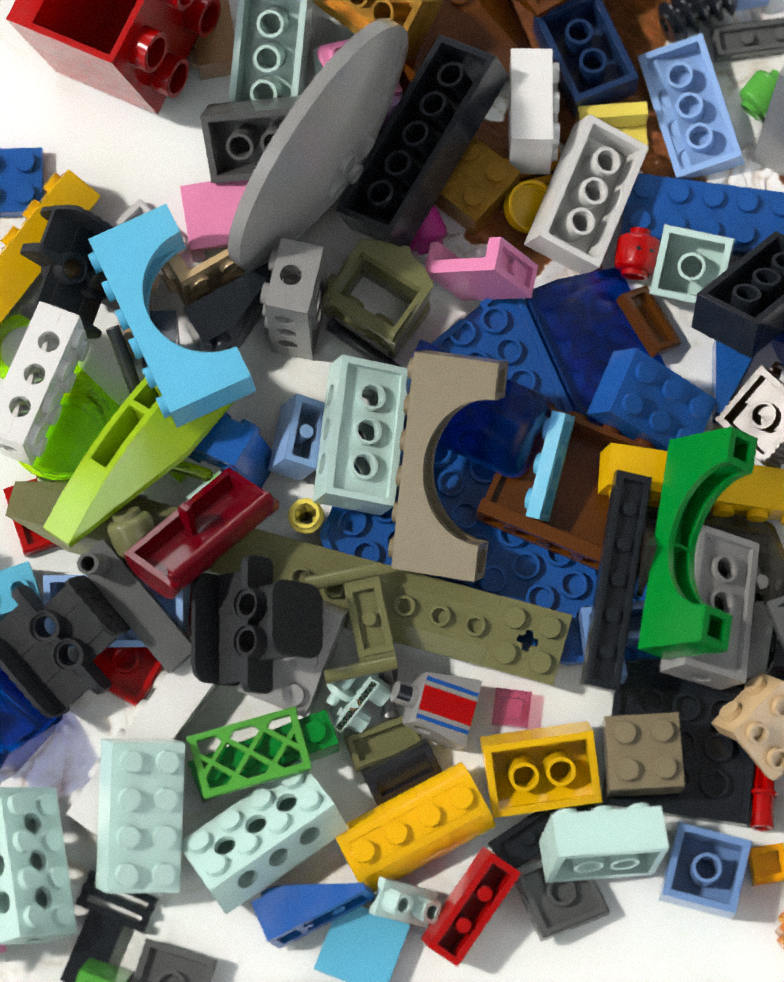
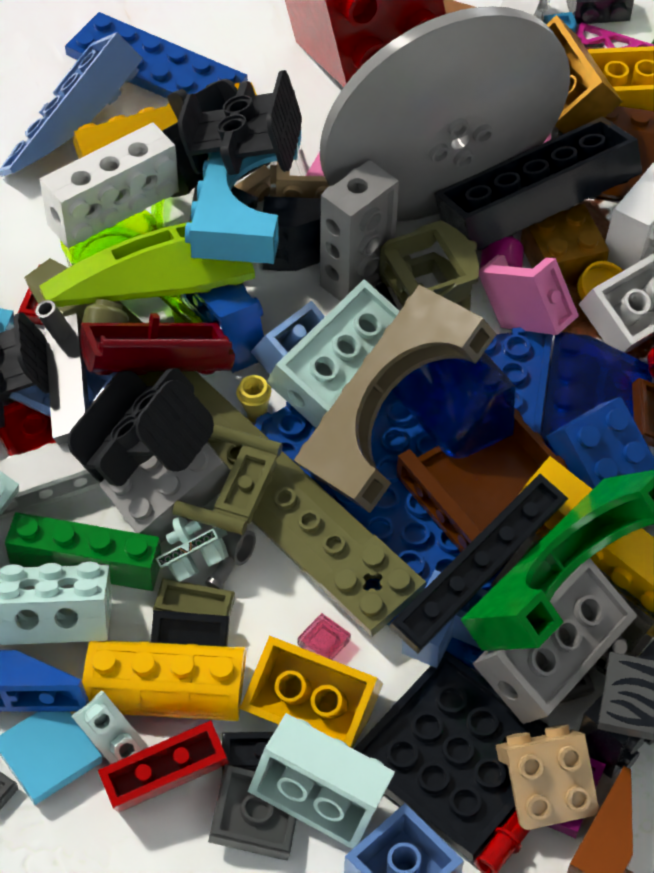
camera: 30 degrees right, 20 degrees down
bright green window [187,706,312,800] -> none
torso [390,672,482,750] -> none
medium azure plate [524,410,575,522] -> none
dark tan brick [601,712,685,797] -> none
none -> black piece [178,70,302,175]

